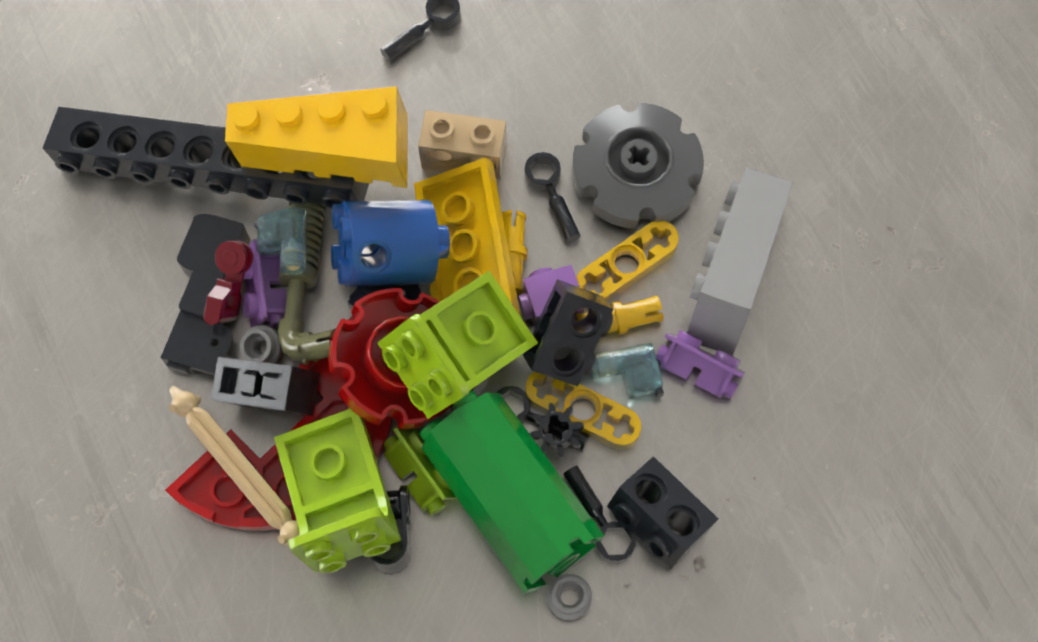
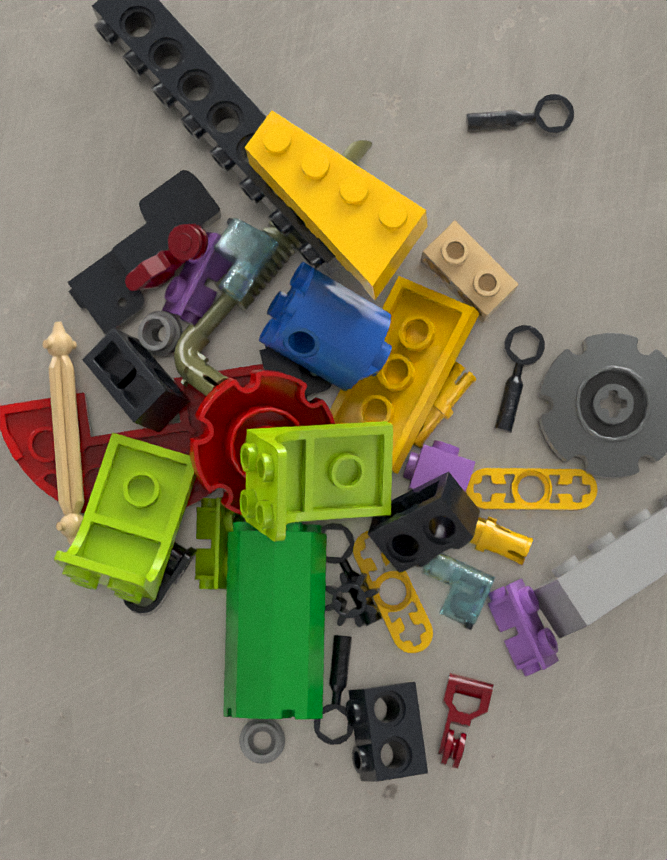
camera: 30 degrees right, 15 degrees up
none -> dark red piece [438,673,494,769]

